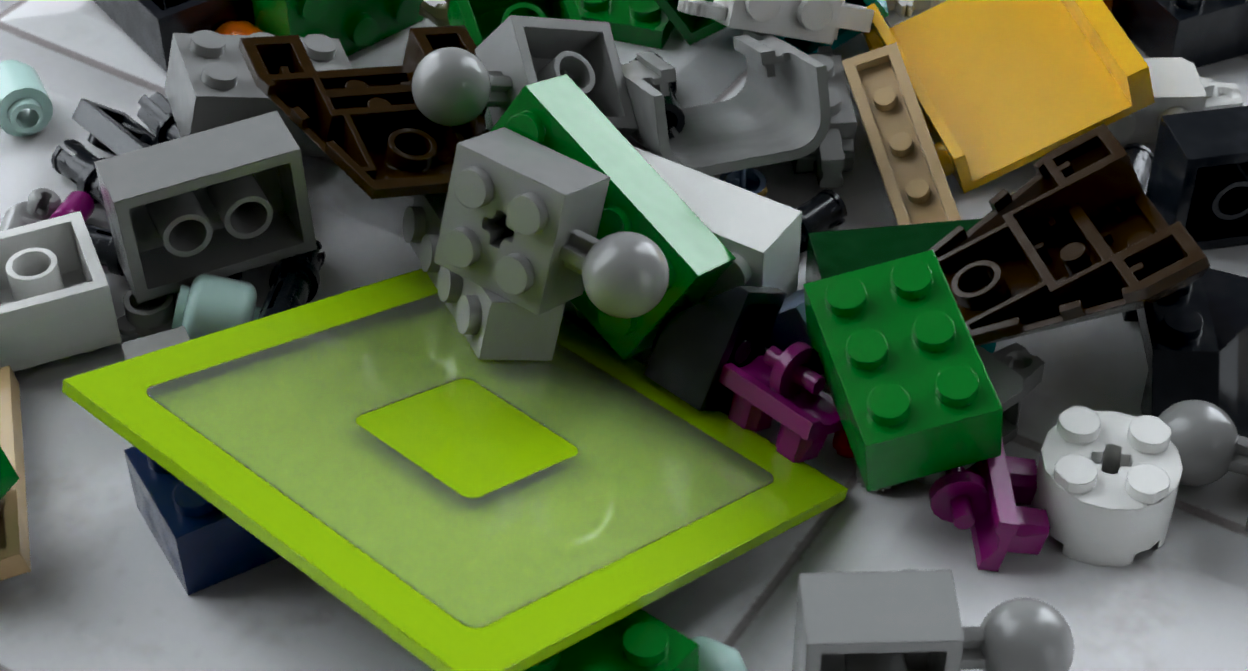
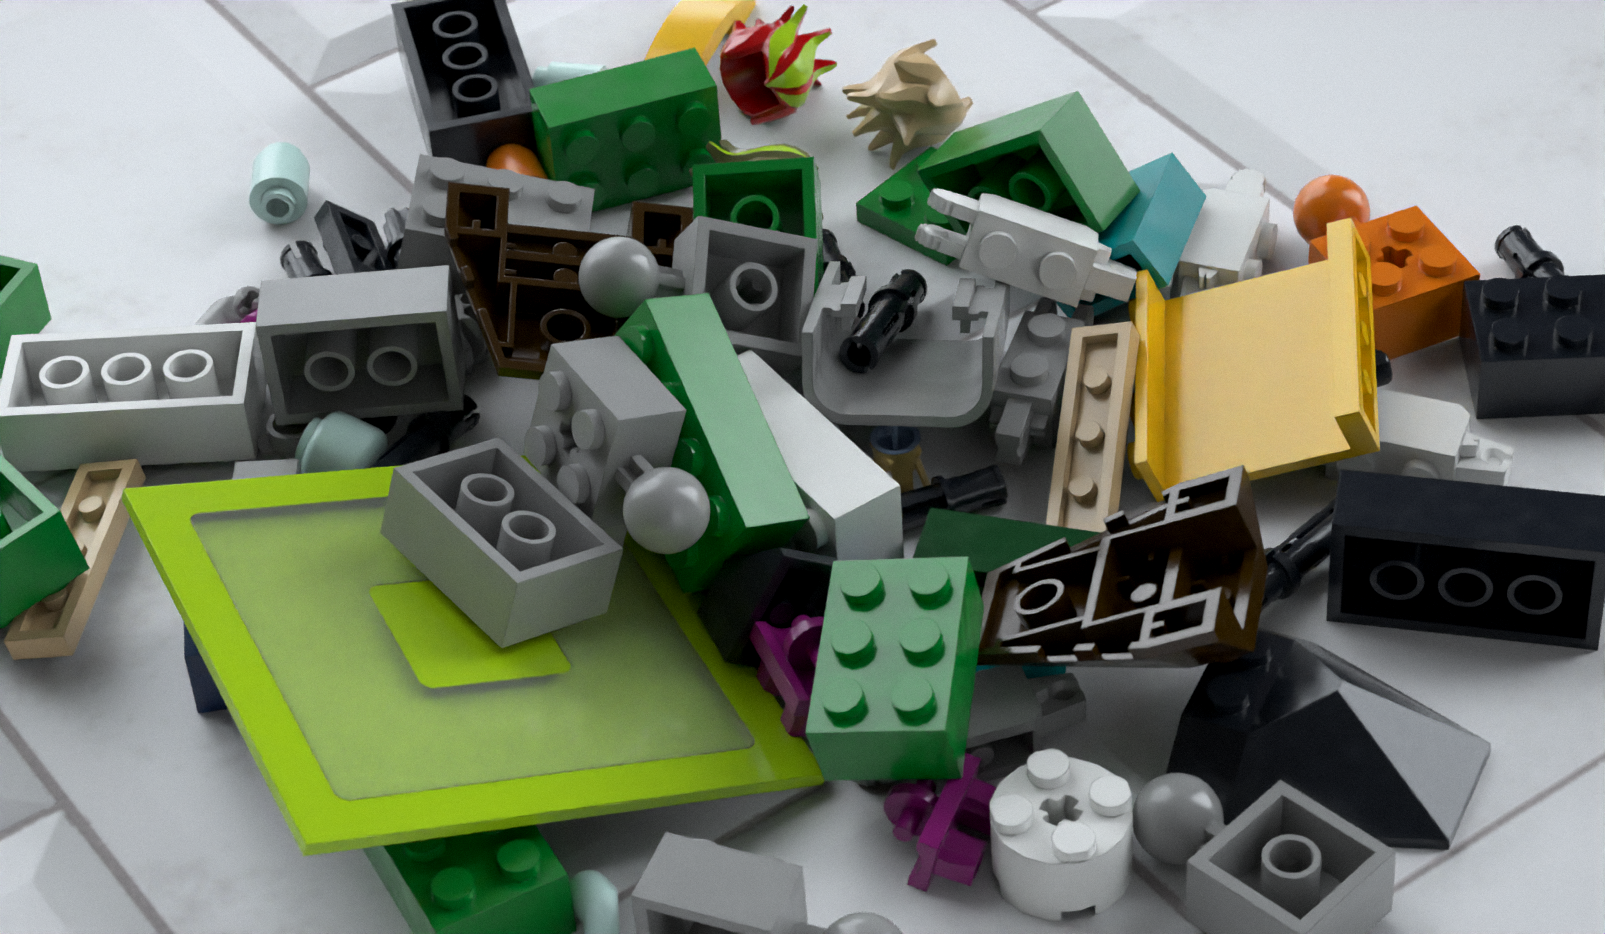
camera: 25 degrees right, 0 degrees up
none -> light grey brick [380,437,623,648]

